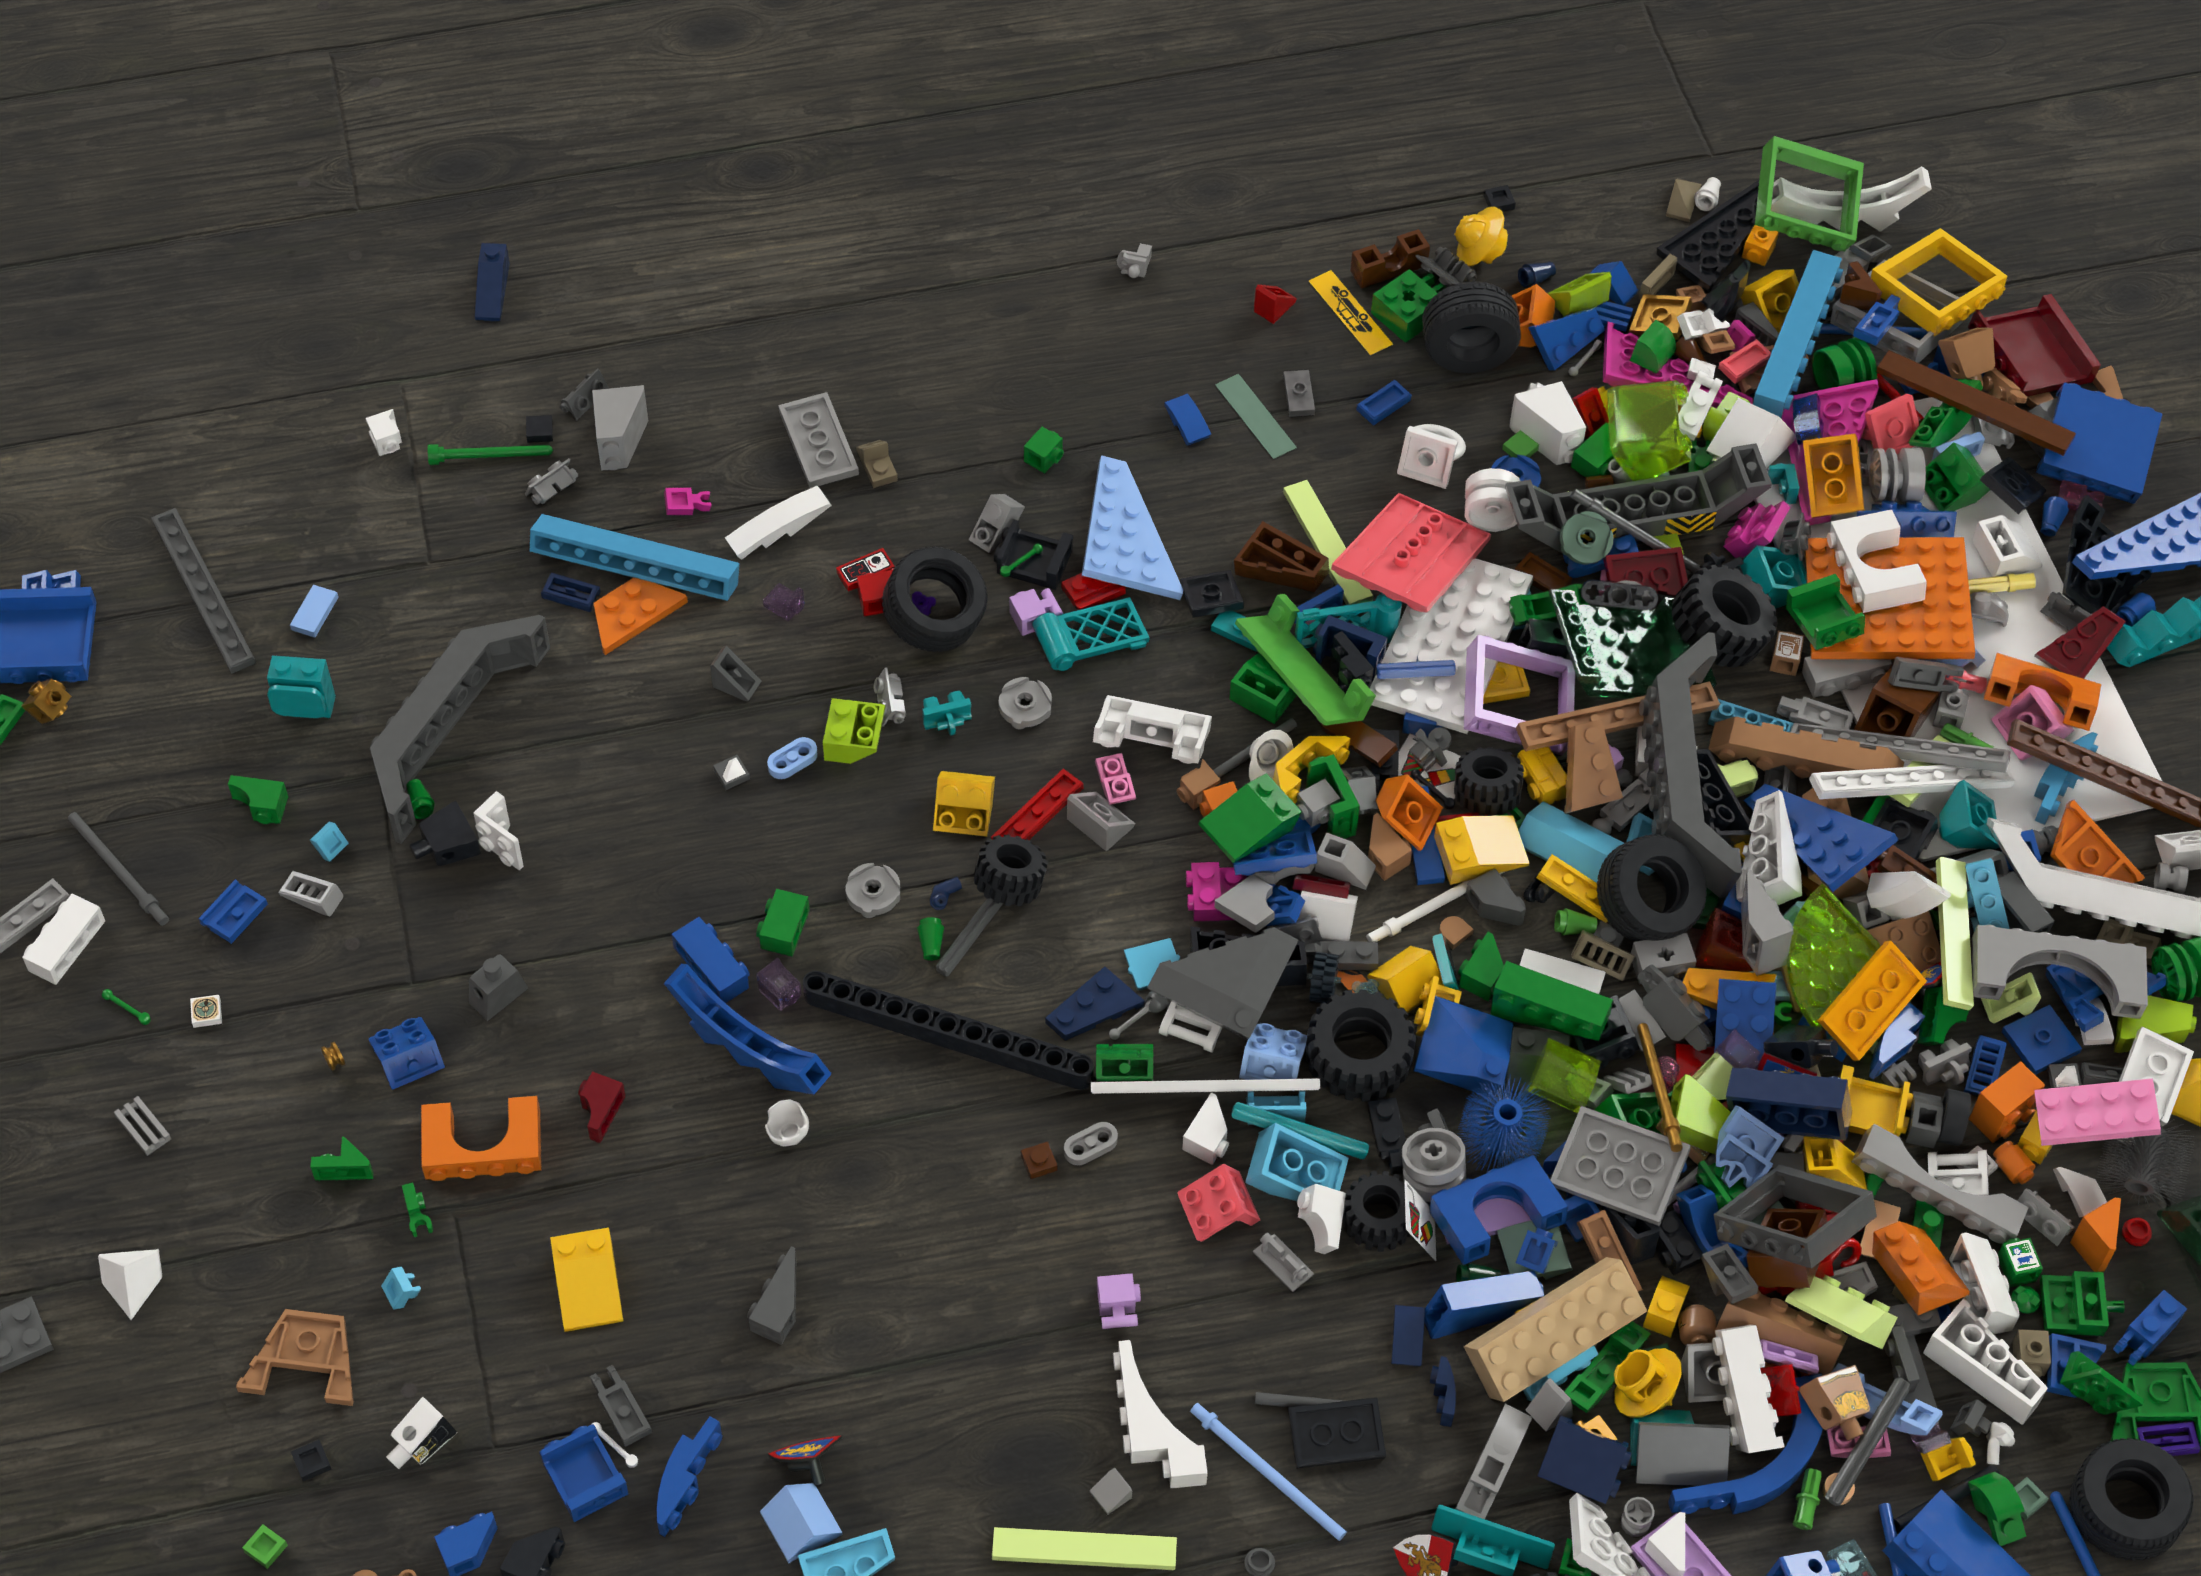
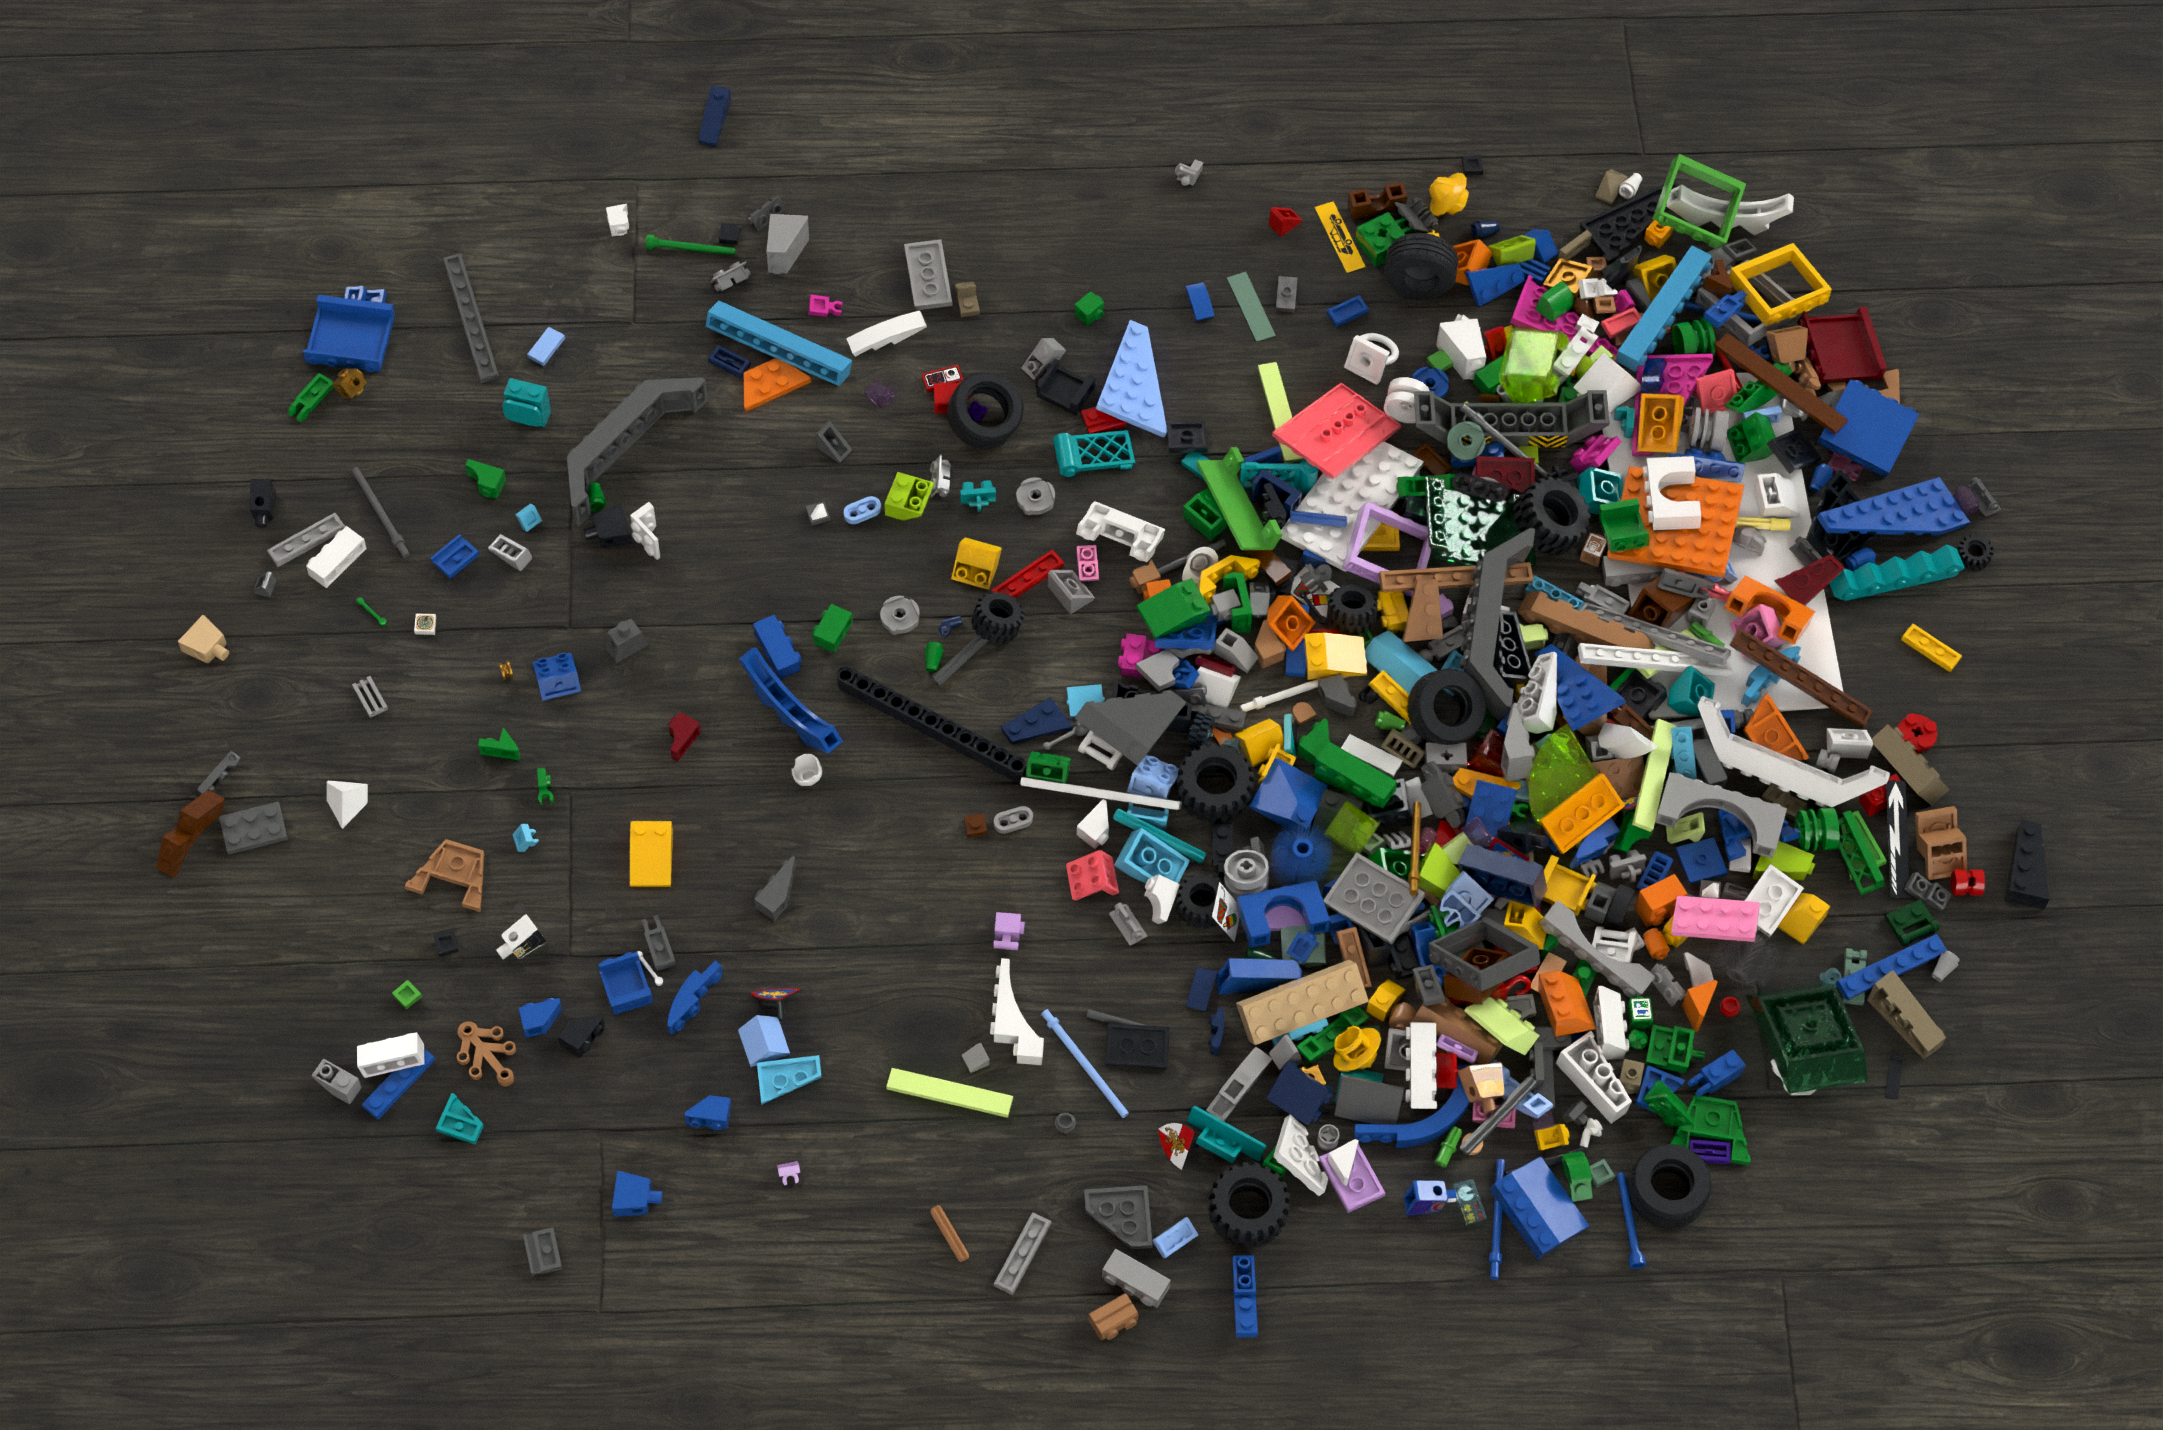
camera: 10 degrees right, 5 degrees up
orange arch [421,1096,542,1181] -> none
clear purple window [757,958,801,1011] -> none
green hinge [1000,544,1043,577] -> none
lavender brick [1009,588,1063,636] -> none
reddish brown wedge [1234,521,1329,592] -> none
light grey hinge [1568,339,1603,376] -> none
dark grey hinge [1780,513,1811,561] -> none

